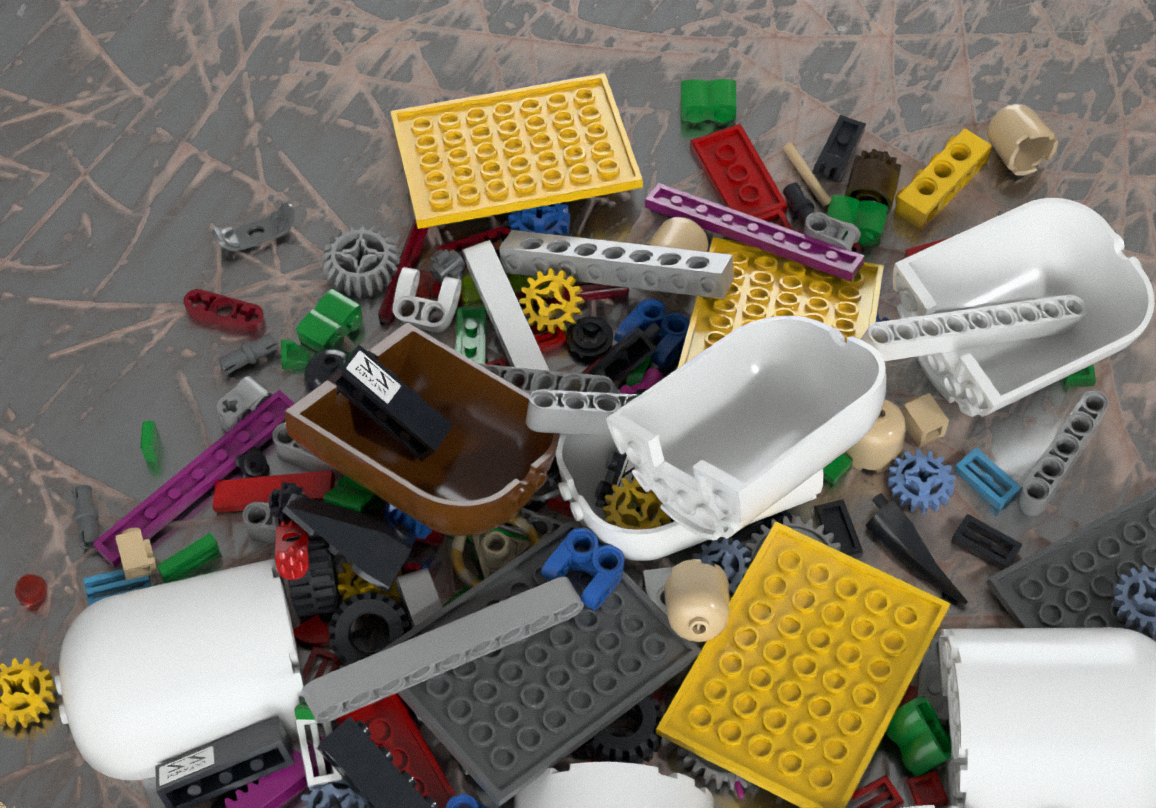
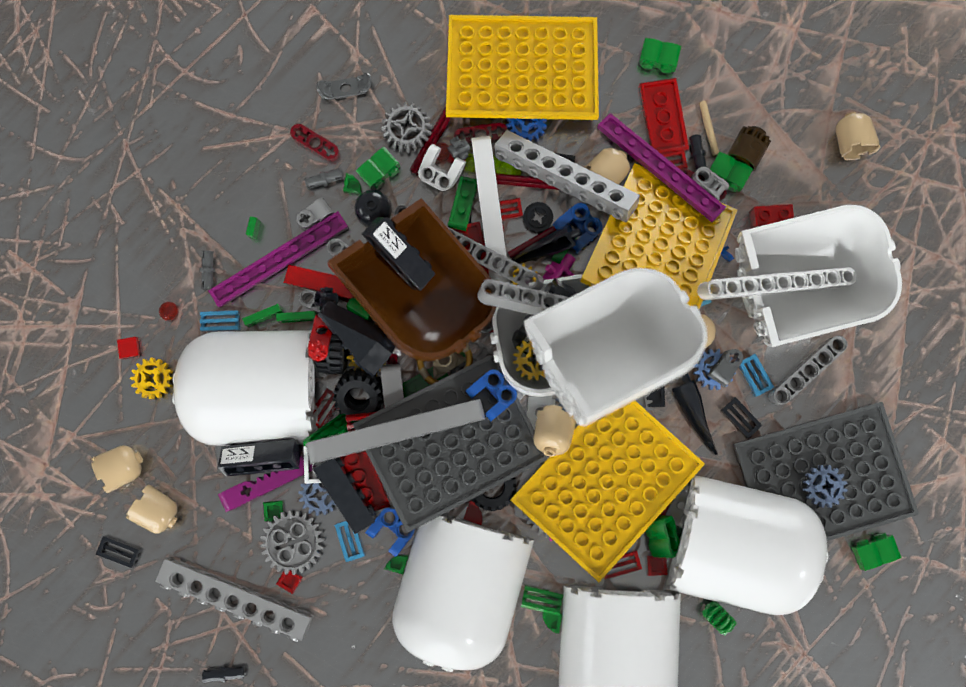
camera: 15 degrees right, 25 degrees up
tan brick [115,528,157,581] -> none
black plate [235,447,270,478] -> none
red tile [293,615,330,647] -> none
yellow gear [519,268,584,334] -> none
black hinge [812,115,866,183] -> none
yellow brick [894,128,992,231] -> none
tan brick [902,393,949,448] -> none
none -> green tile [276,311,318,324]
none -> dark grey piece [708,349,743,387]

